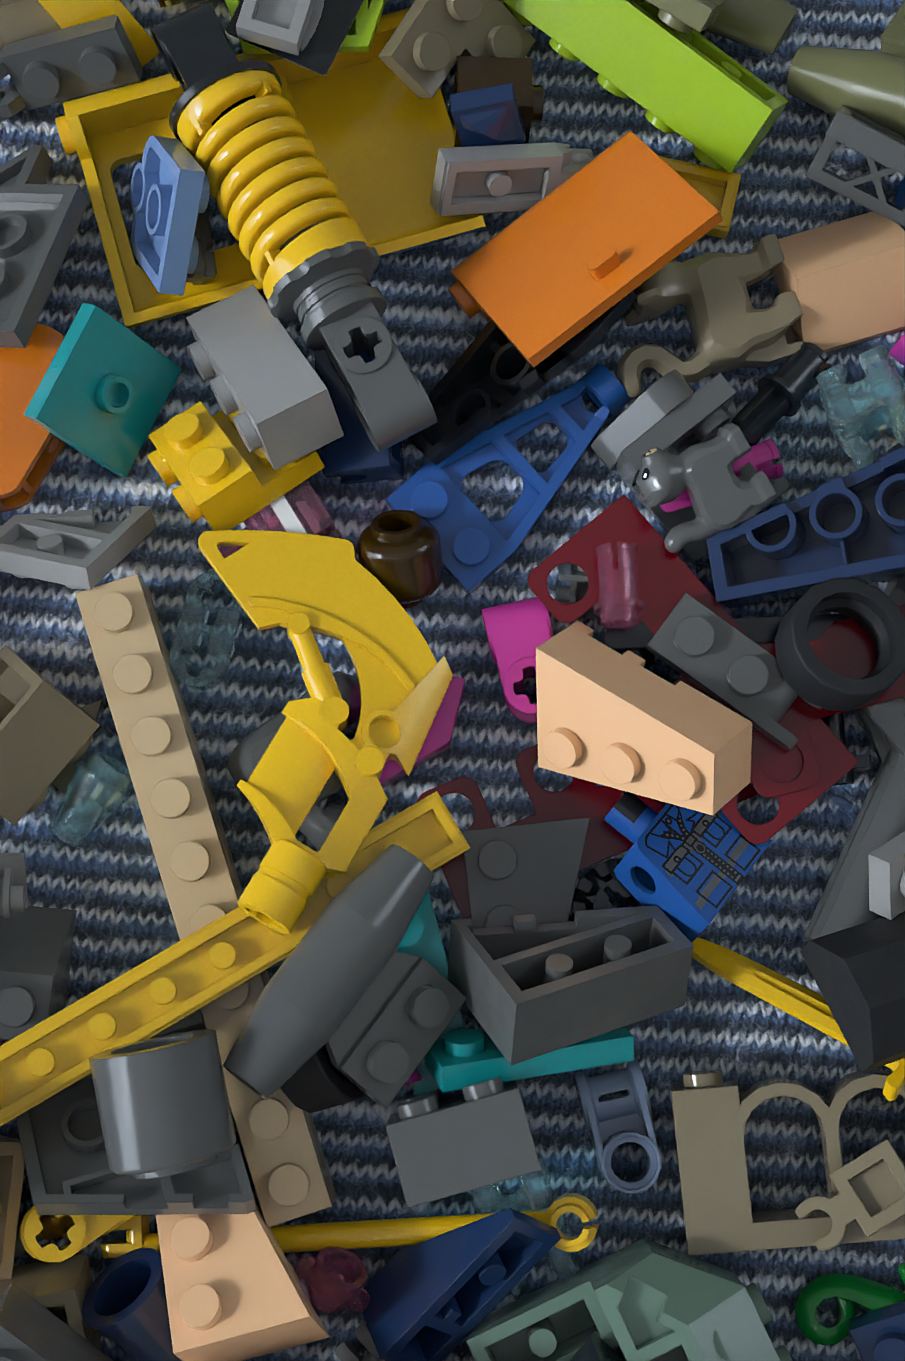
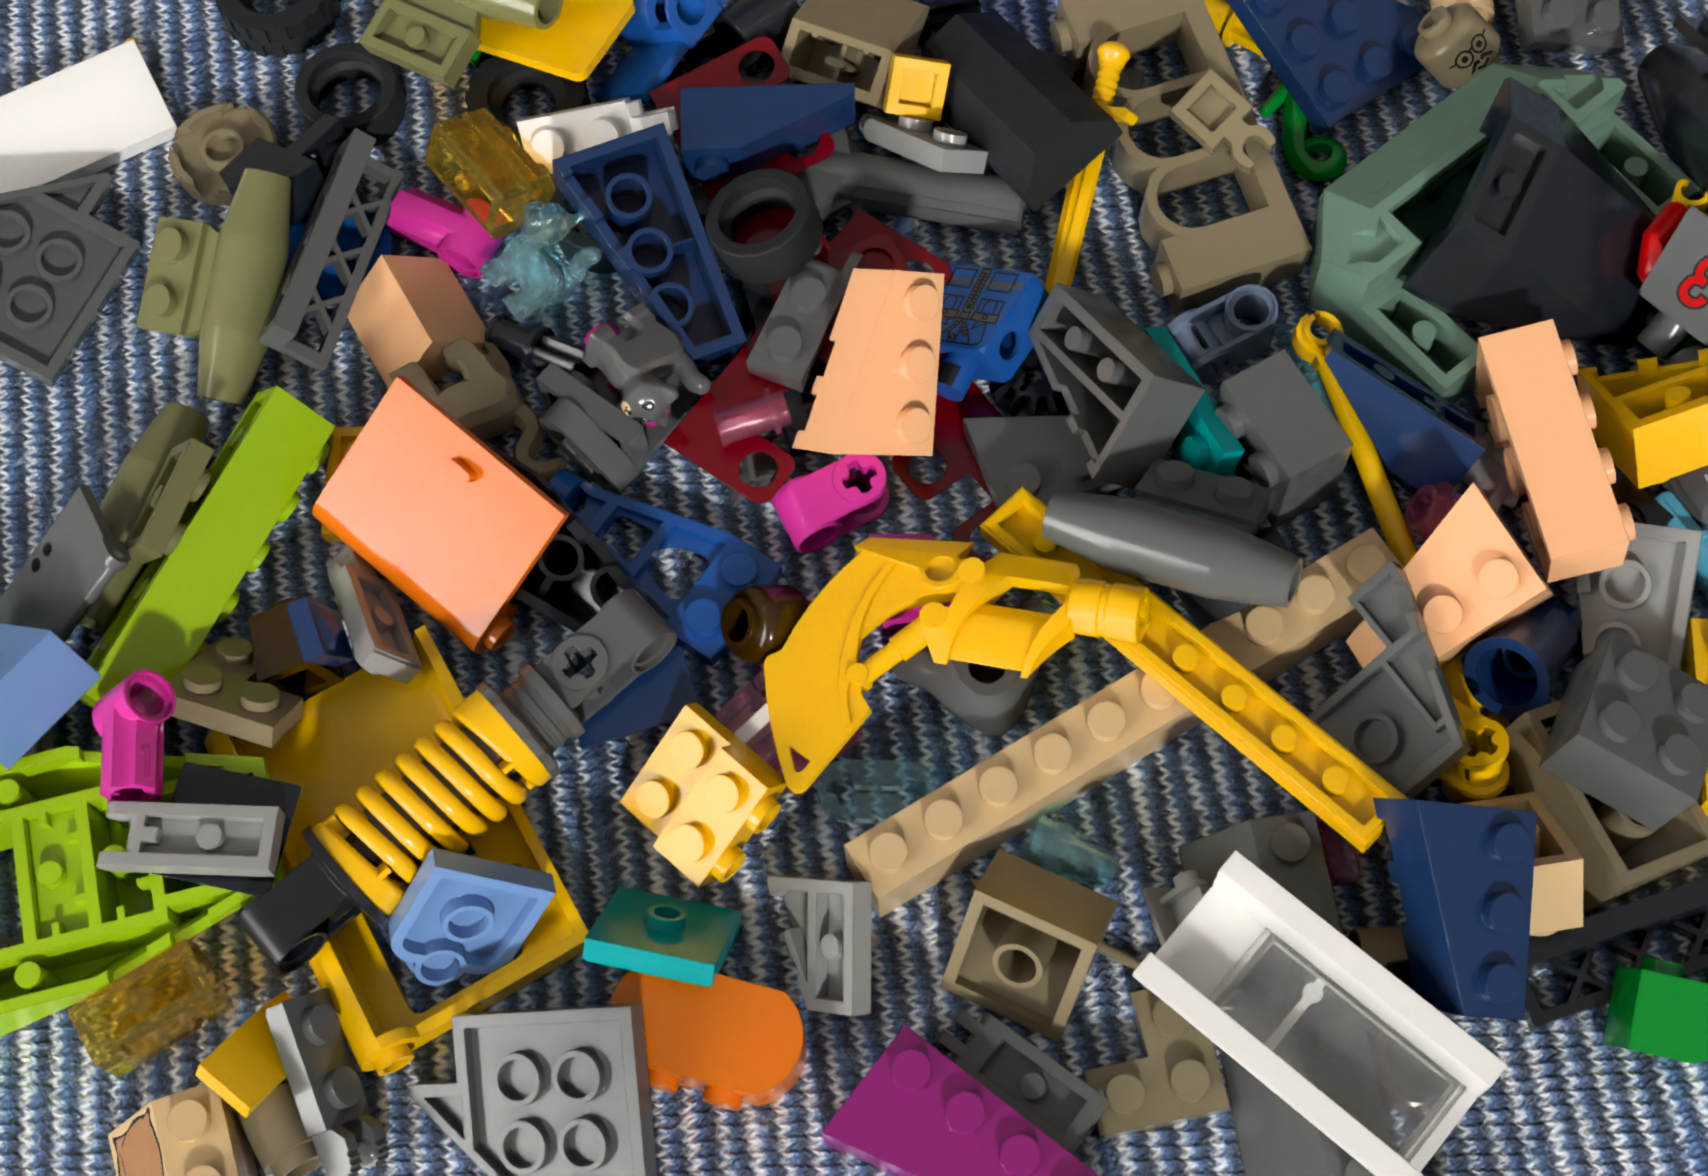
camera: 100 degrees left, 15 degrees down
dark grey piece [89,1029,236,1179] -> none
light grey brick [186,285,344,470] -> none

